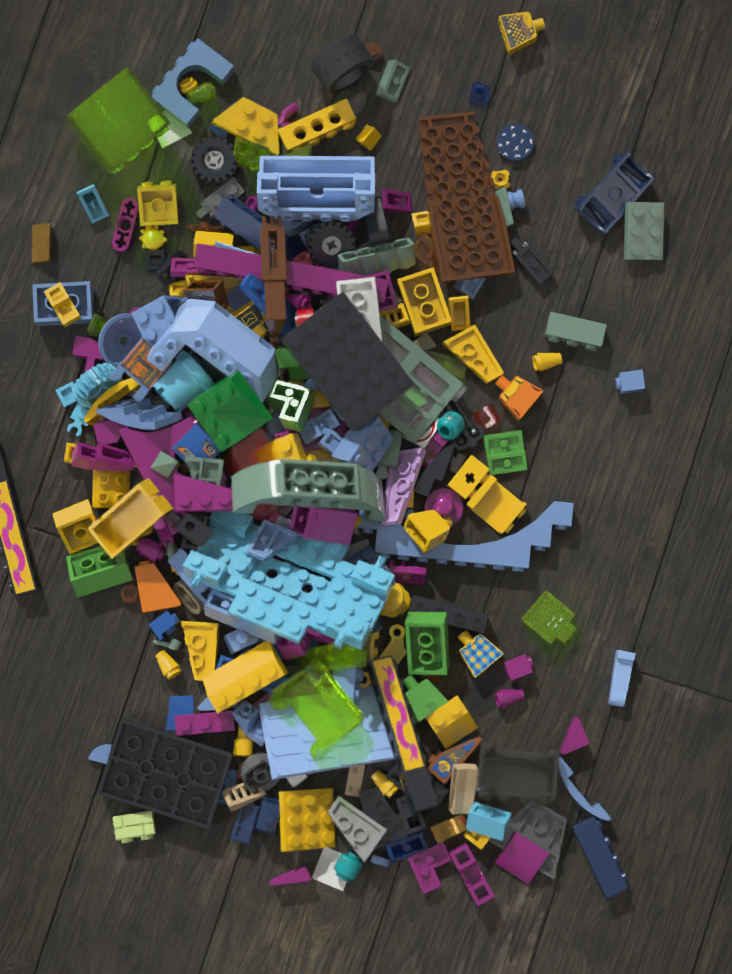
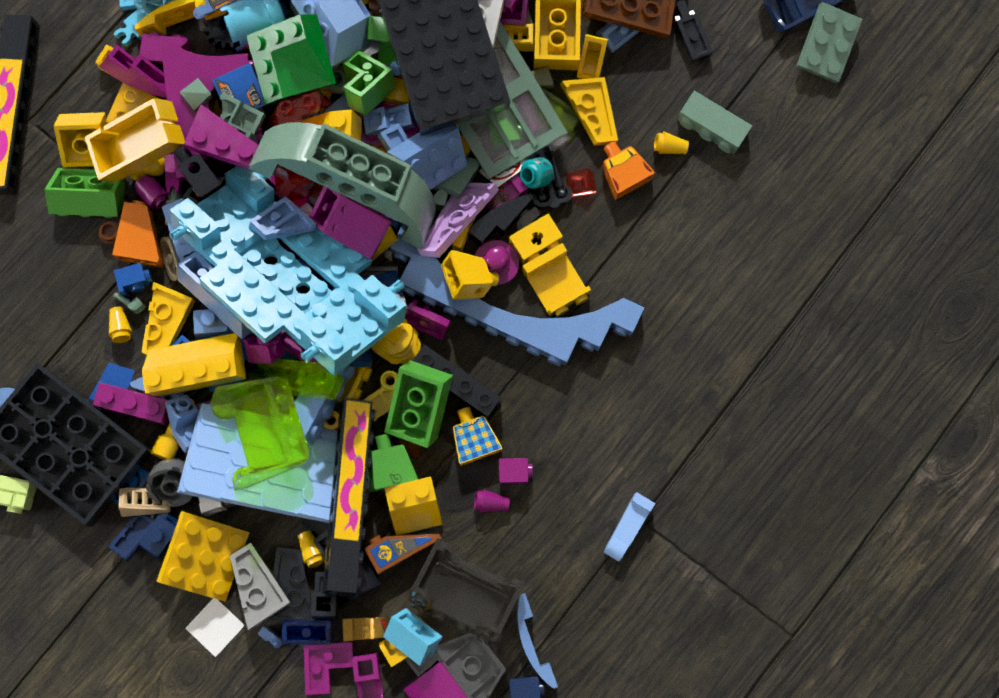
camera: 20 degrees right, 5 degrees down
medium blue slope [96,398,182,430] -> none
magenta slope [270,865,312,886] -> none
teal head [334,852,363,882] -> none
tan sticker [345,764,365,797] -> none
tan piece [448,764,478,814] -> none
bright green slope [483,430,527,475] -> none
clear neon green piece [521,590,577,645] -> none
magenta slope [559,717,590,754] -> none
medium blue brick [615,370,645,394] -> none

